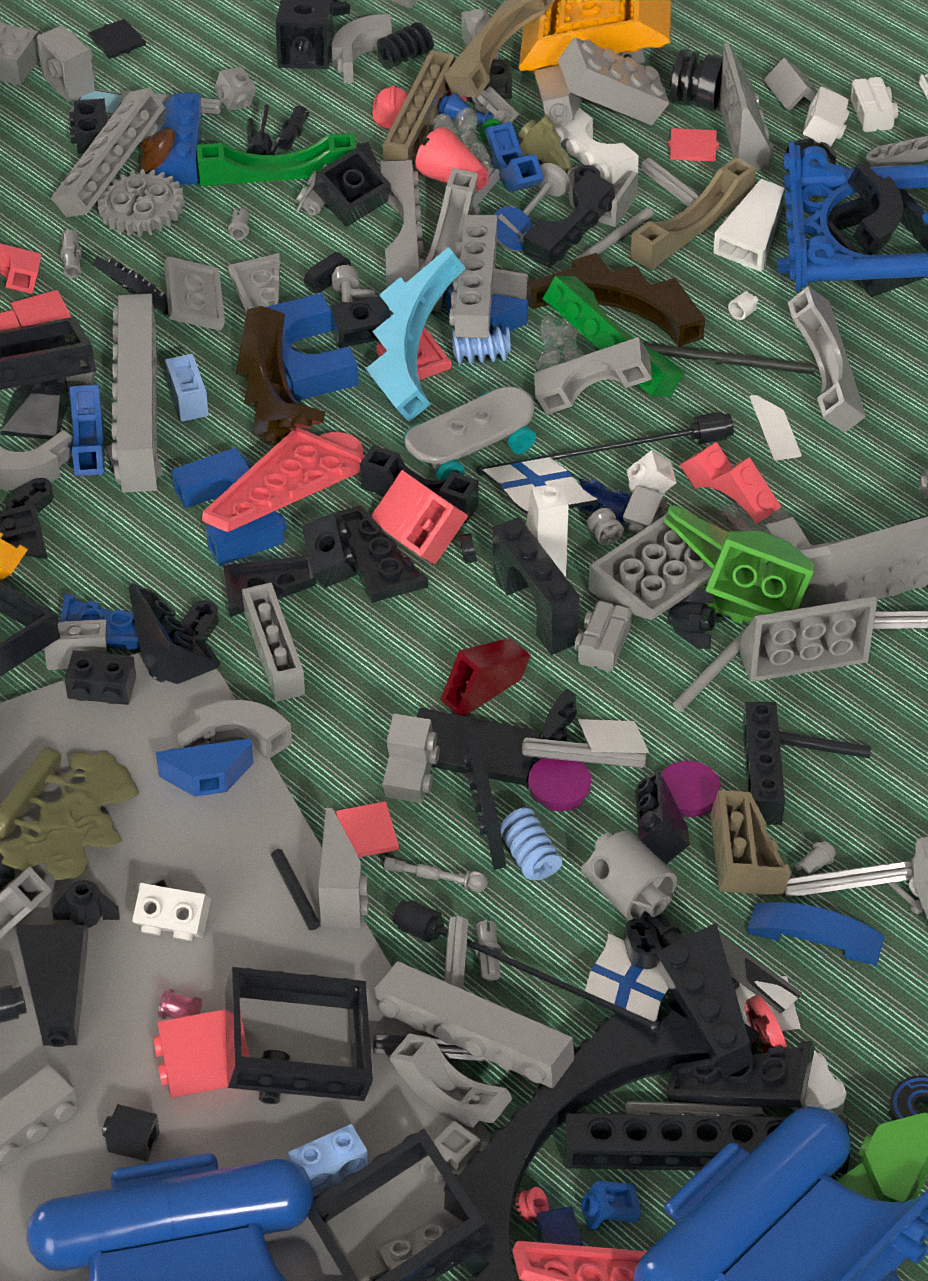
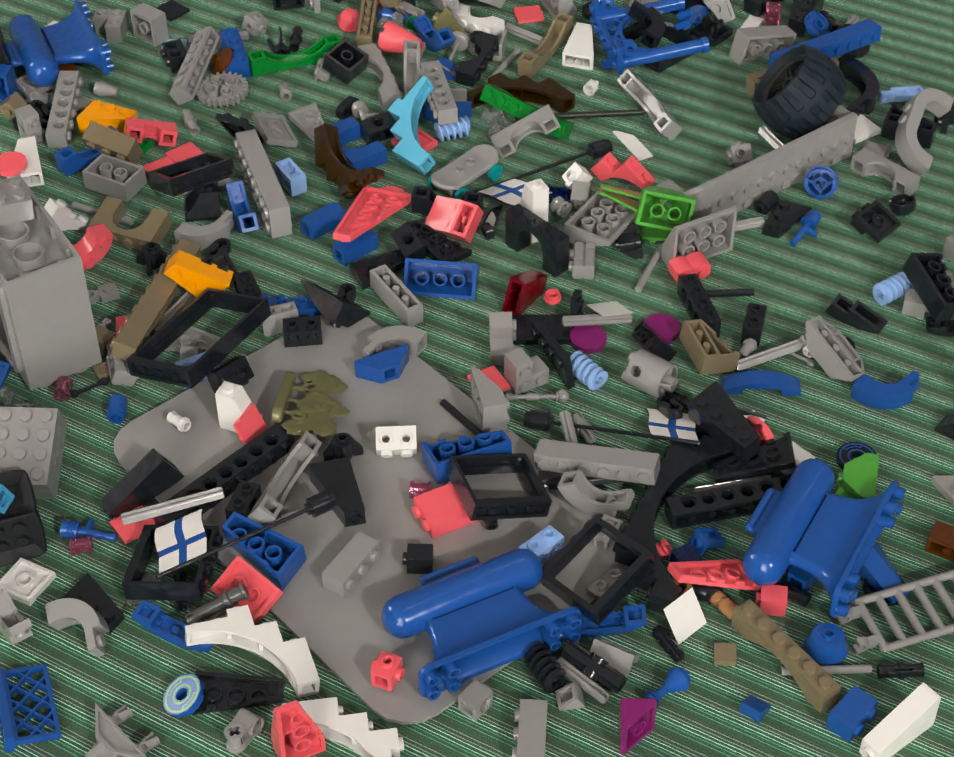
camera: 15 degrees left, 5 degrees down
none -> black brick [233,270,262,297]
none -> blue slope [403,258,480,300]
none -> blue wedge [421,430,512,484]
none -> sticker [481,199,506,227]
none -> light grey brick [504,347,549,395]
none -> coral plate [543,289,562,305]
none -> coral brick [668,251,711,284]
none -> black brick [740,303,767,347]

